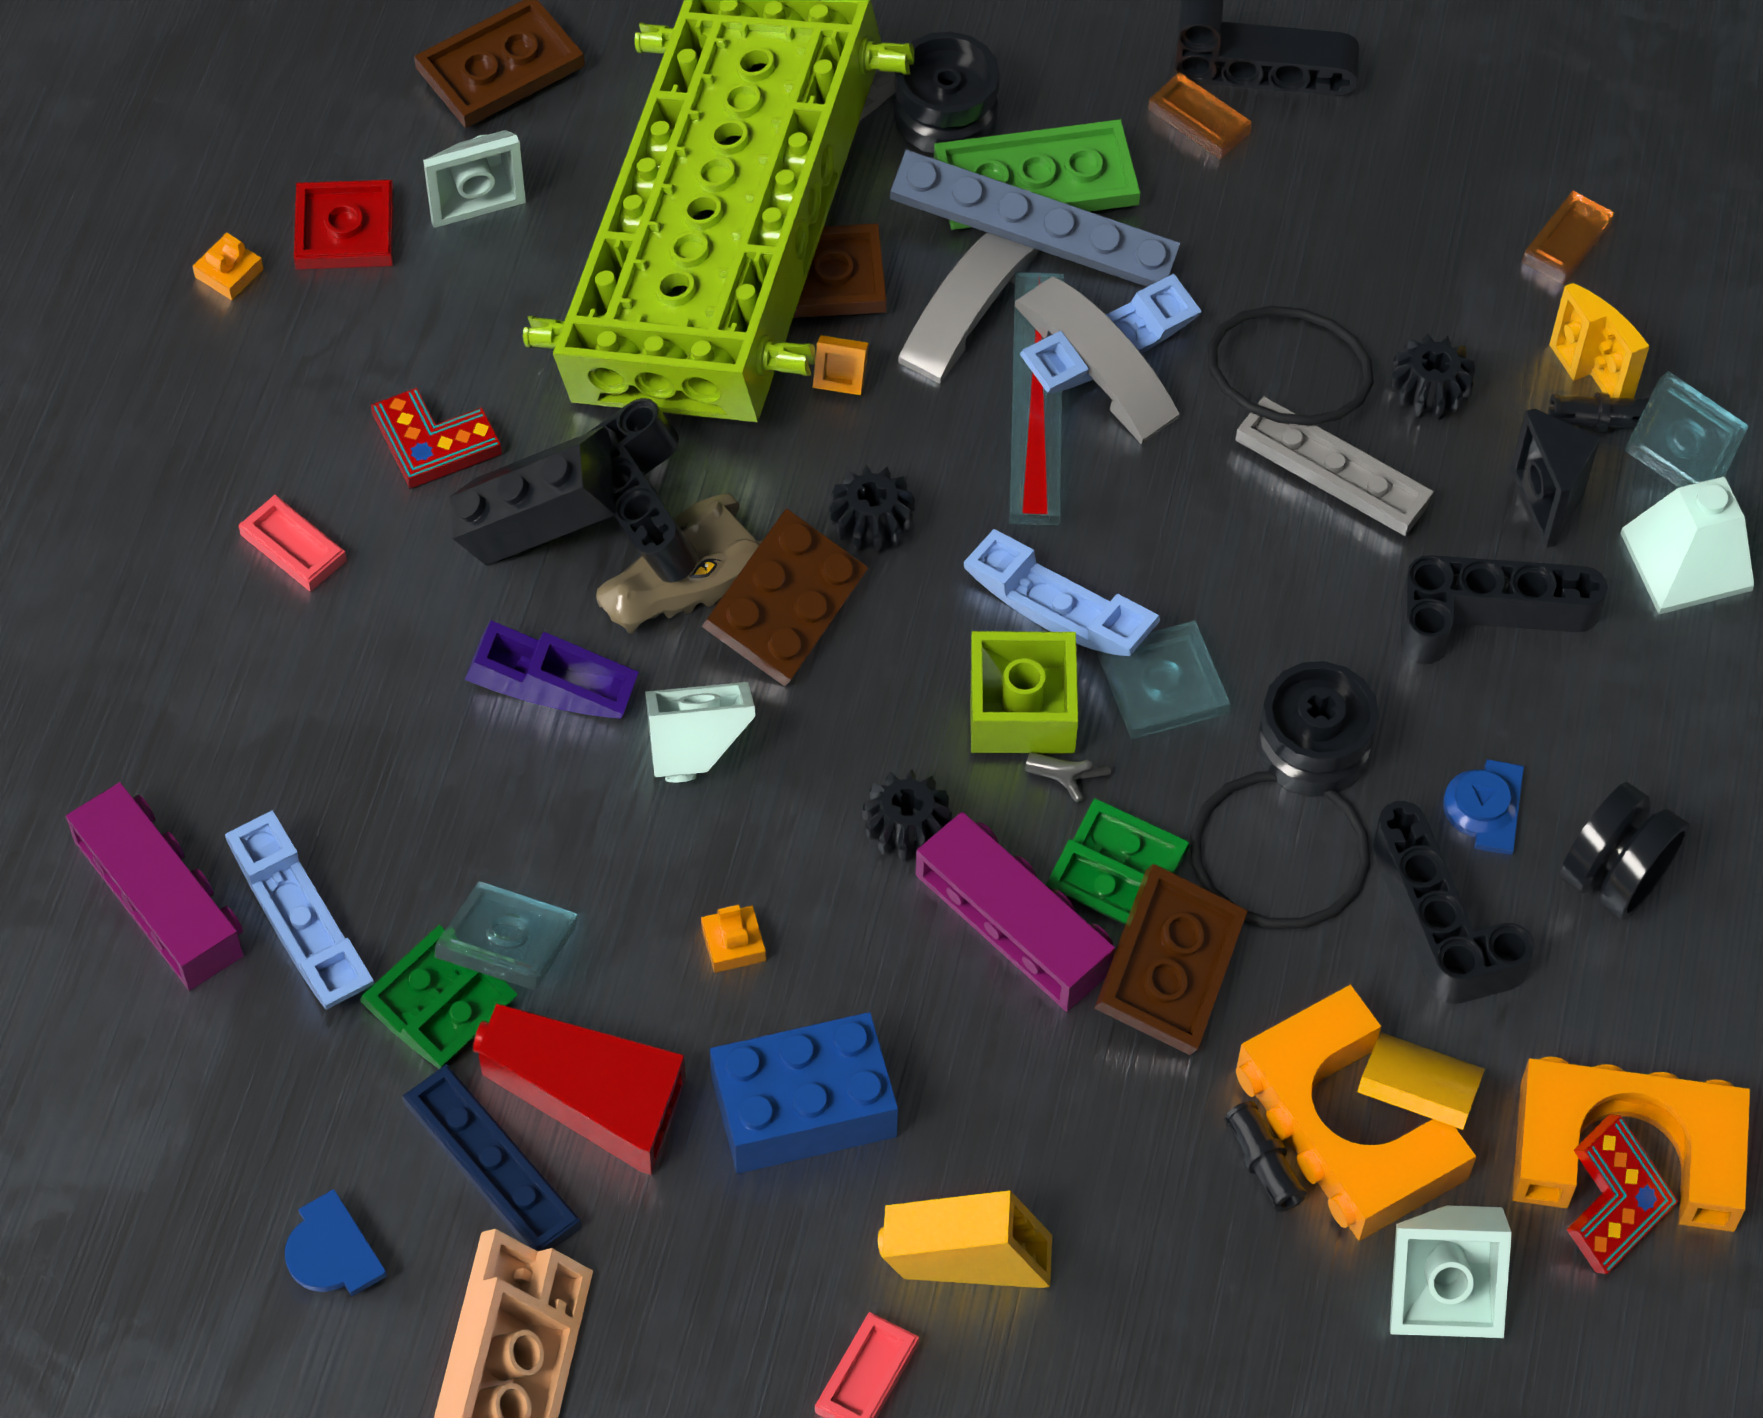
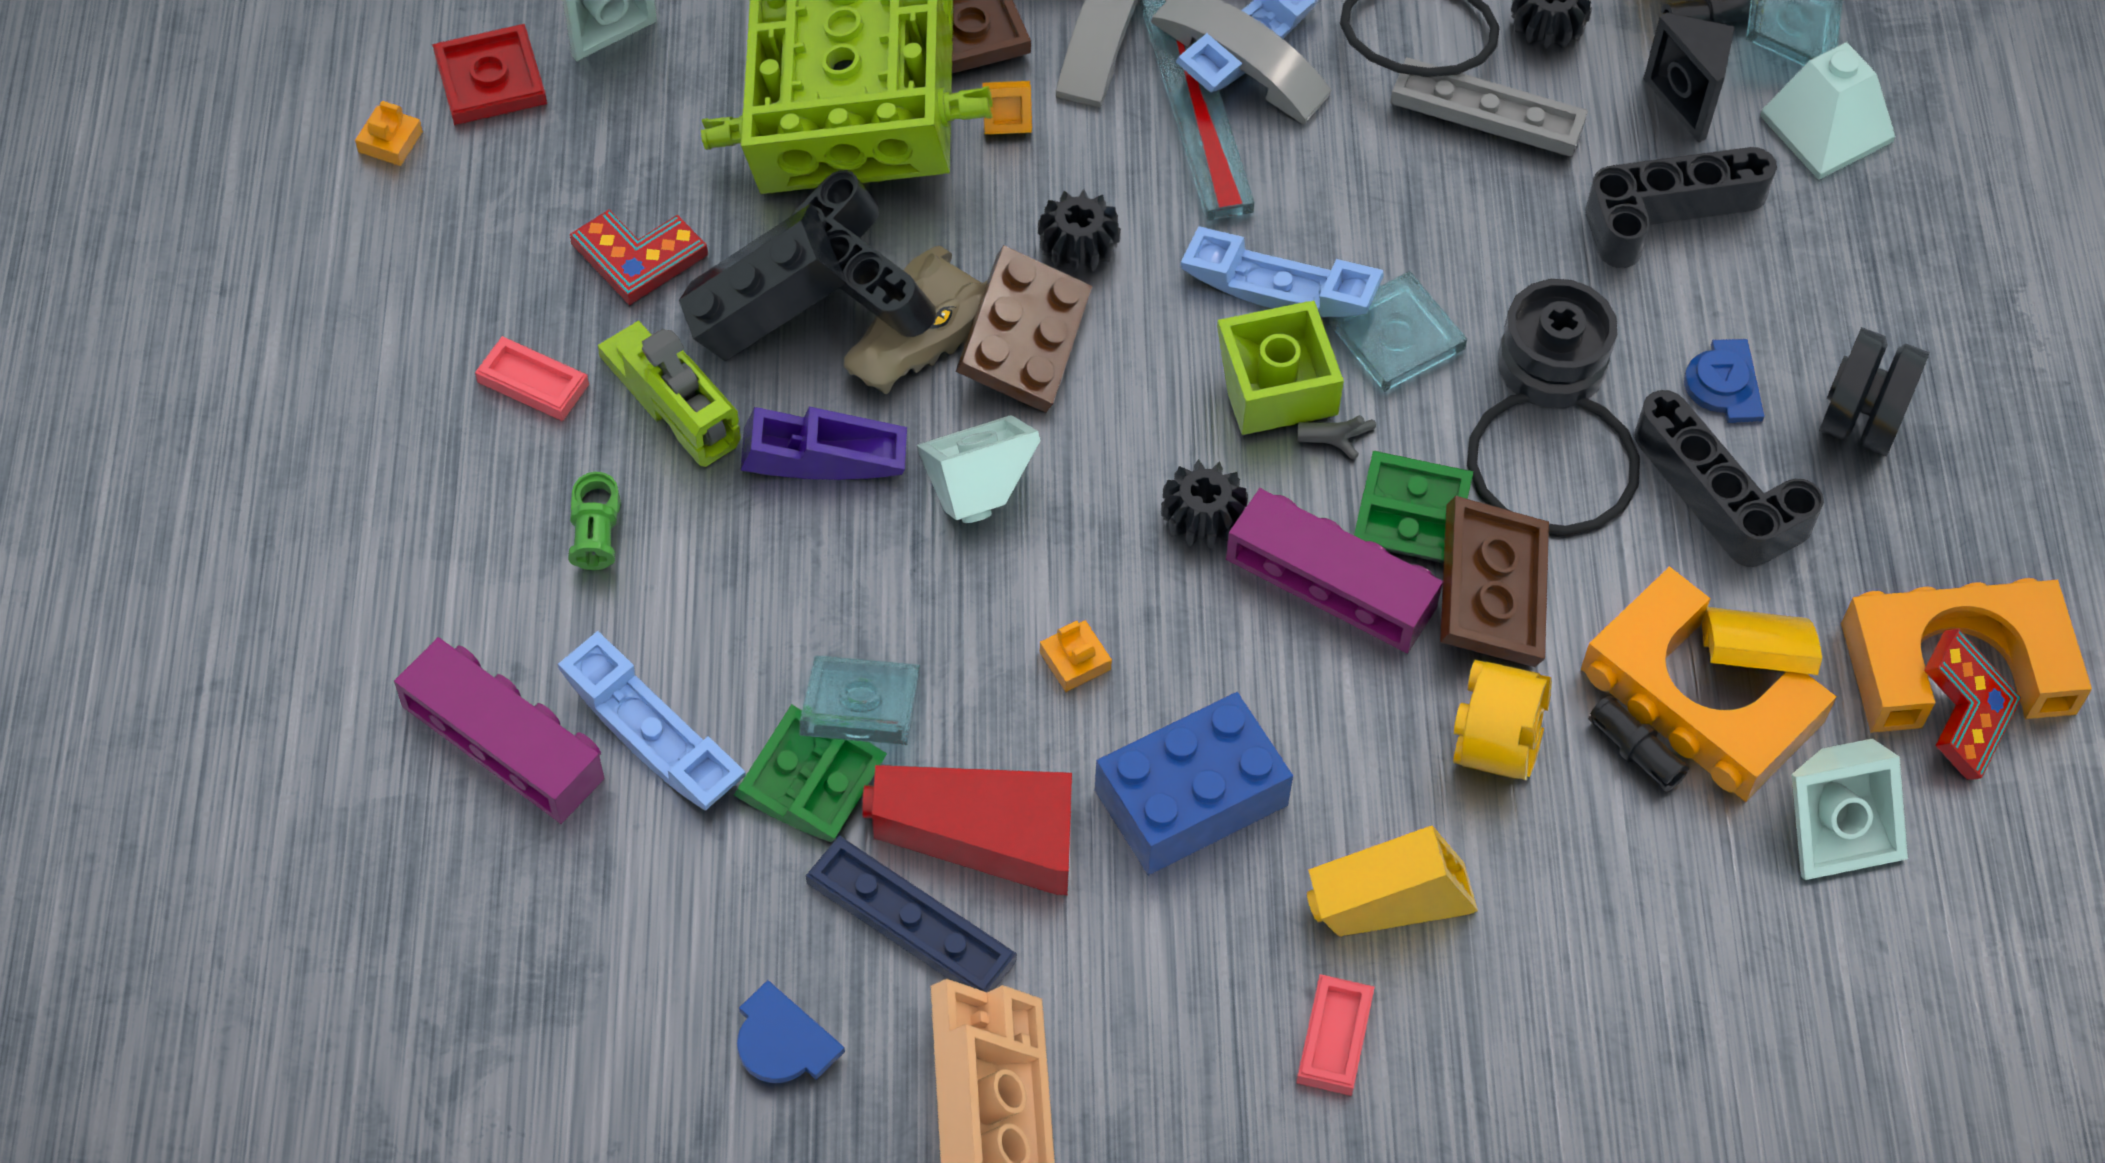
camera: 15 degrees left, 0 degrees up
none -> bright green connector [568,471,621,570]
none -> lime plate [597,320,741,467]
none -> yellow brick [1453,660,1552,780]

